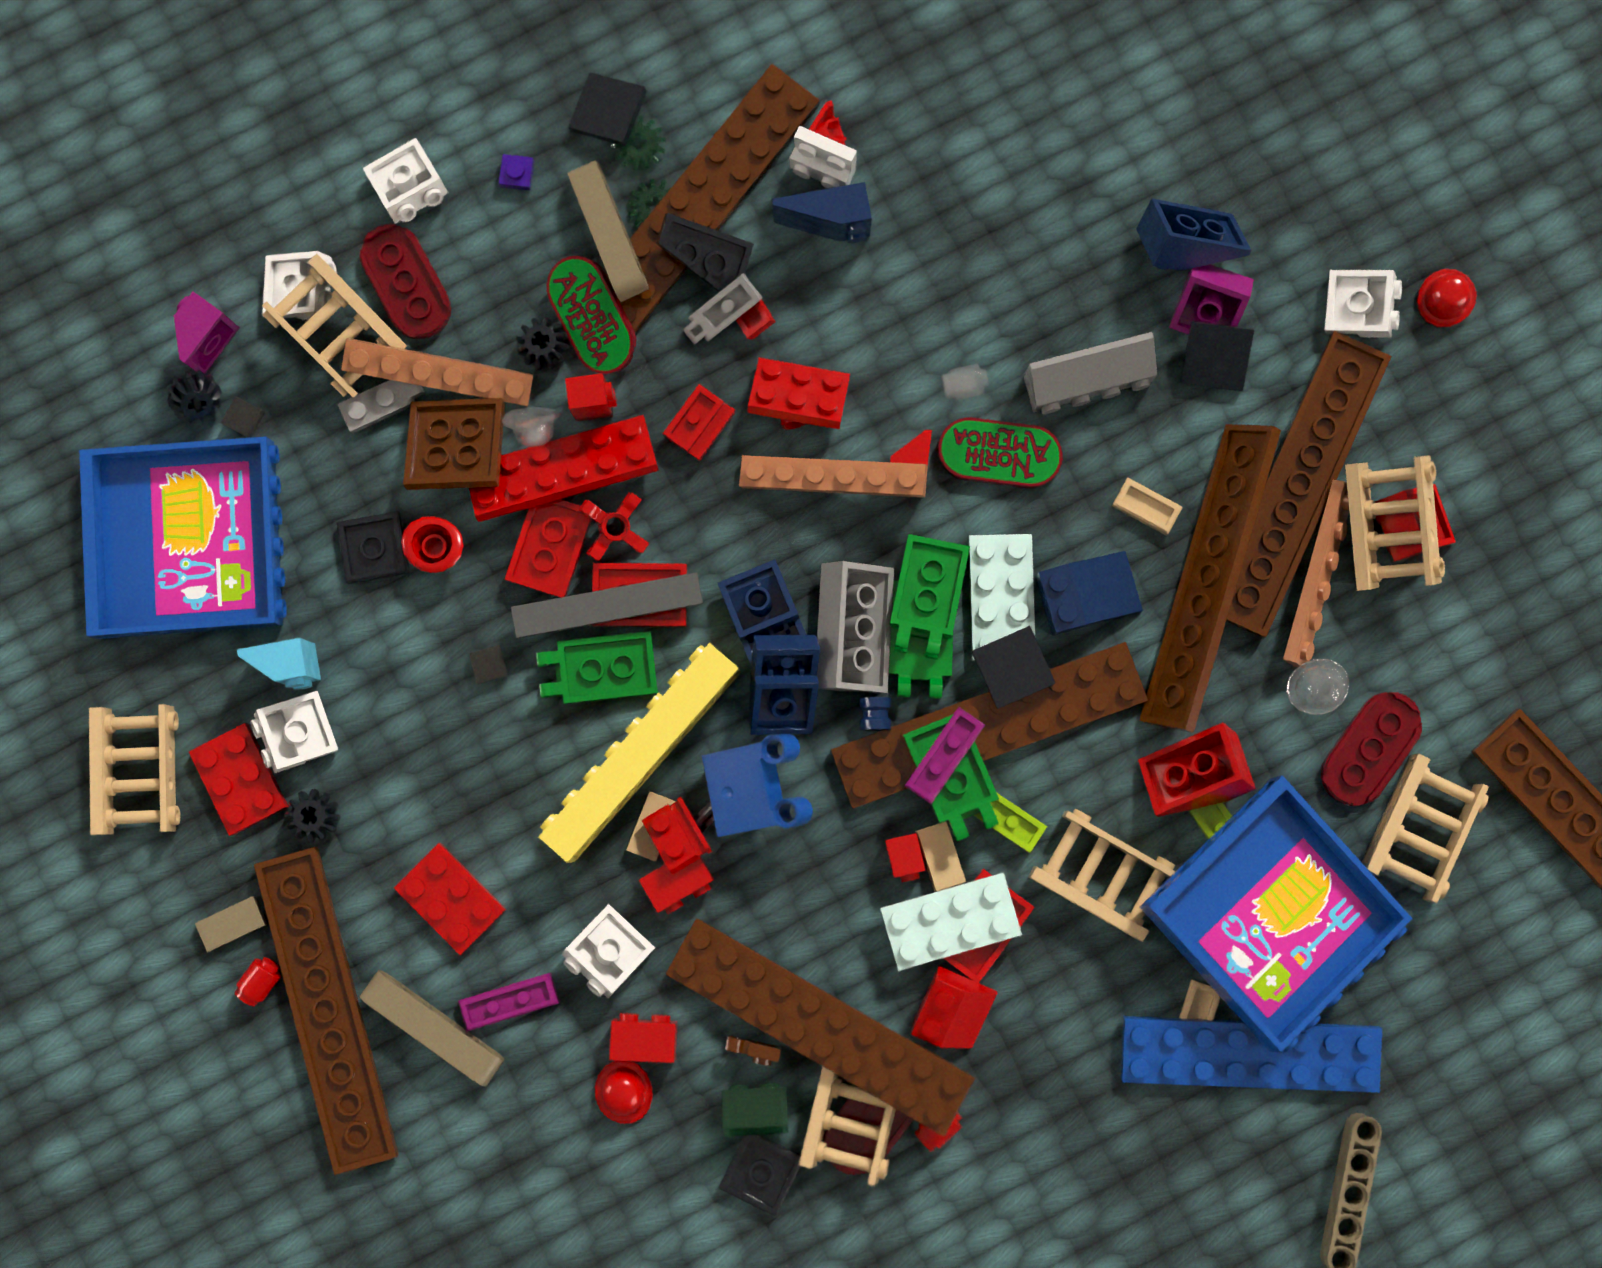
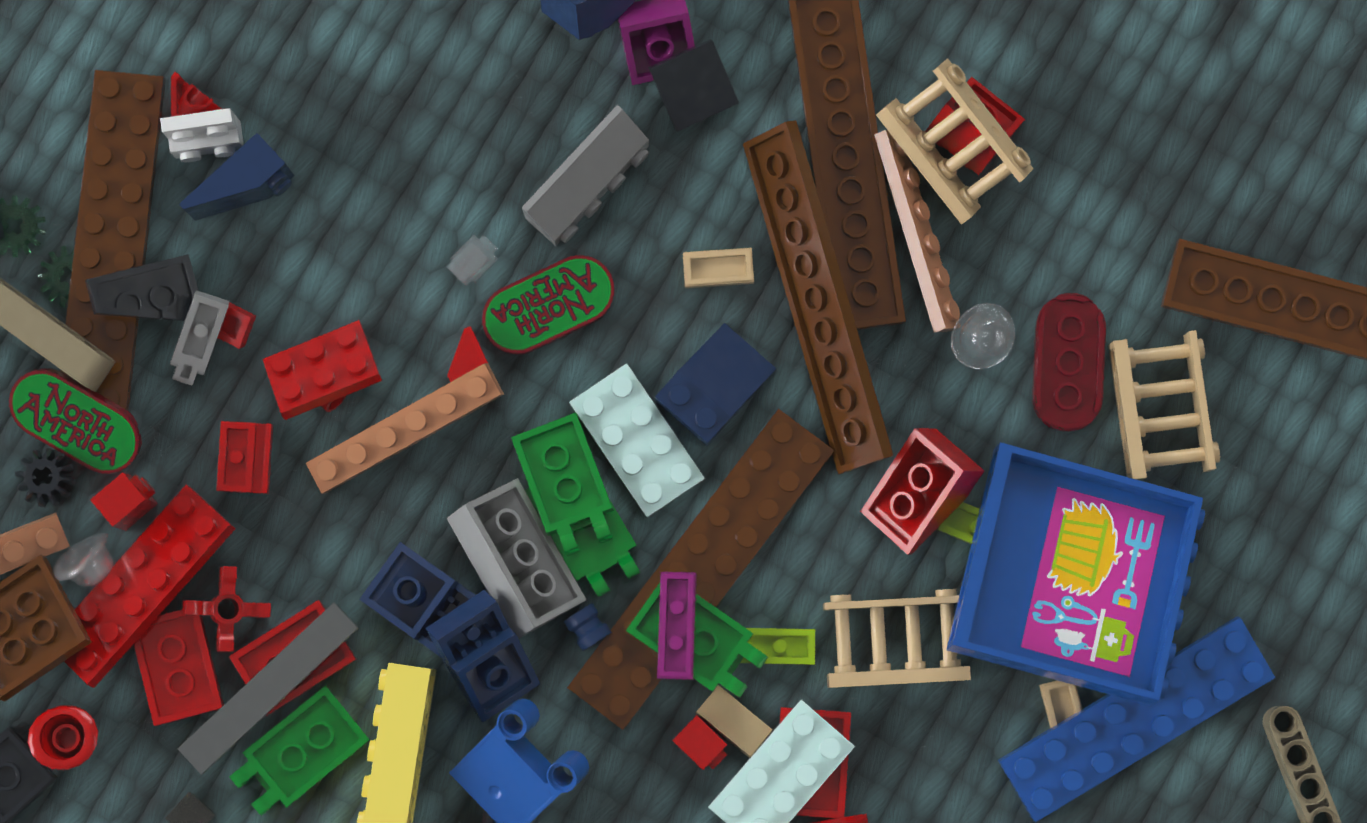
camera: 40 degrees left, 0 degrees up
black tile [971,626,1056,709] -> none

